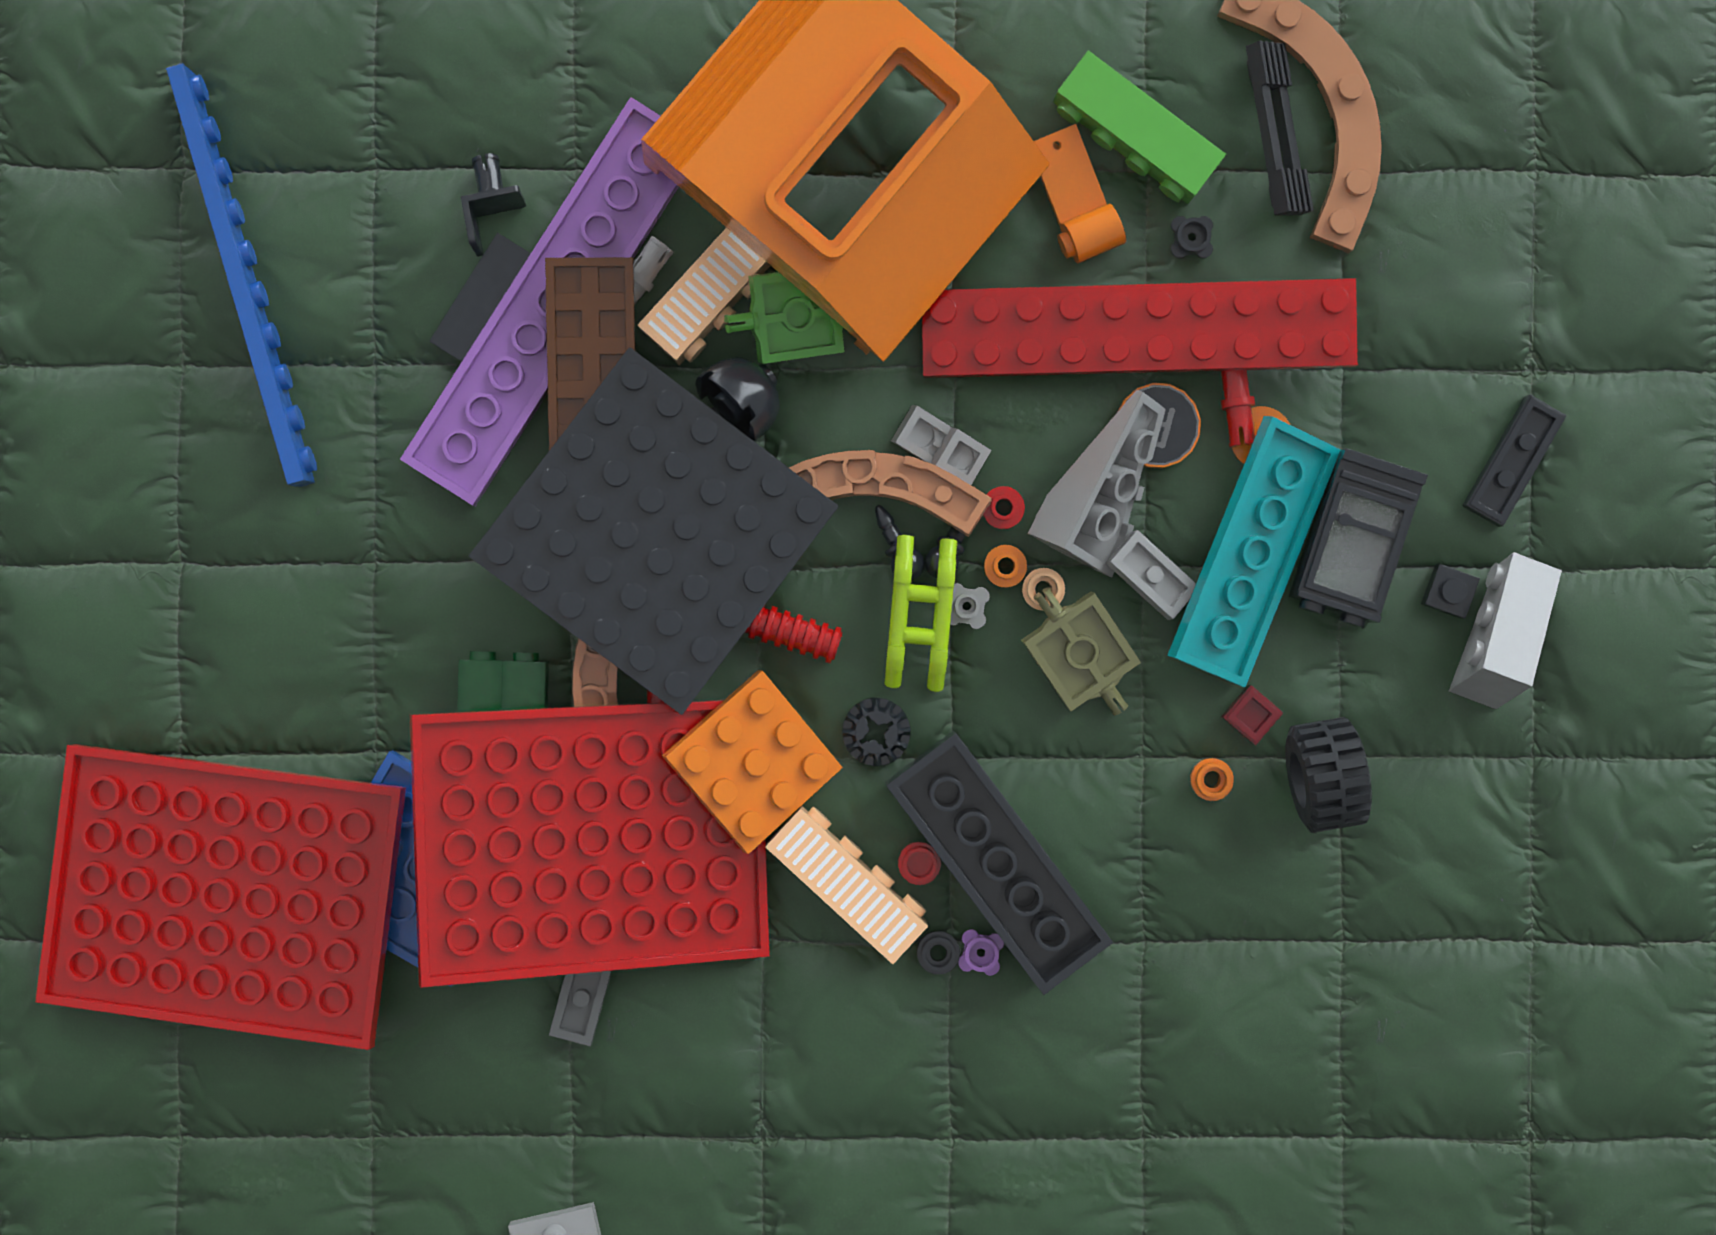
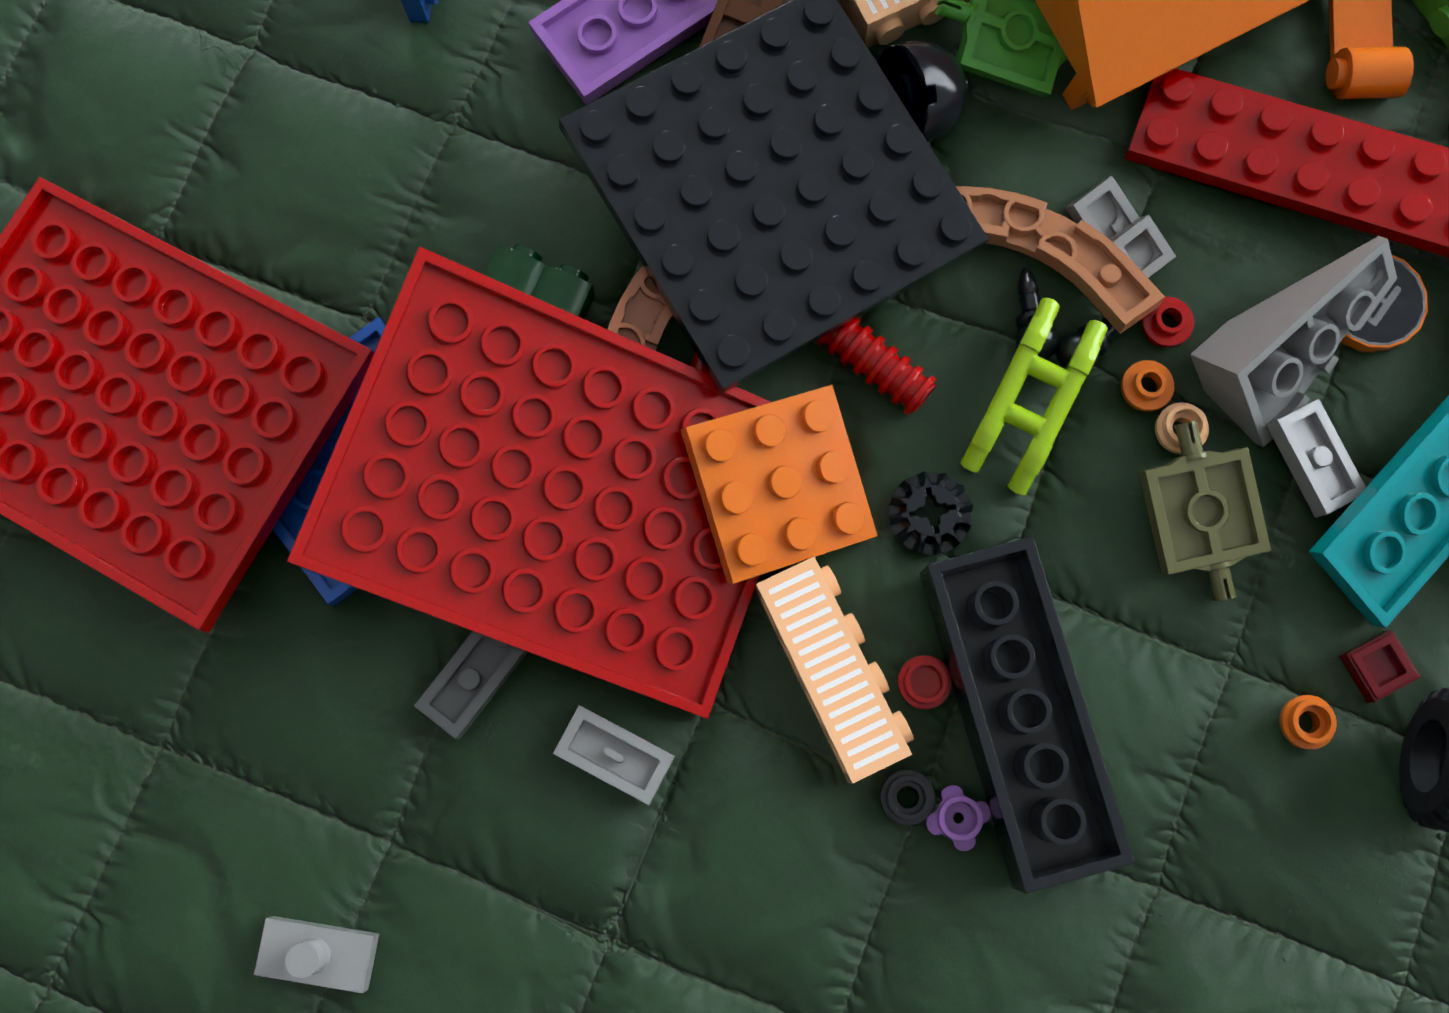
camera: 20 degrees right, 10 degrees down
light grey plate [950,583,990,629] -> none
none -> light grey plate [553,705,675,805]

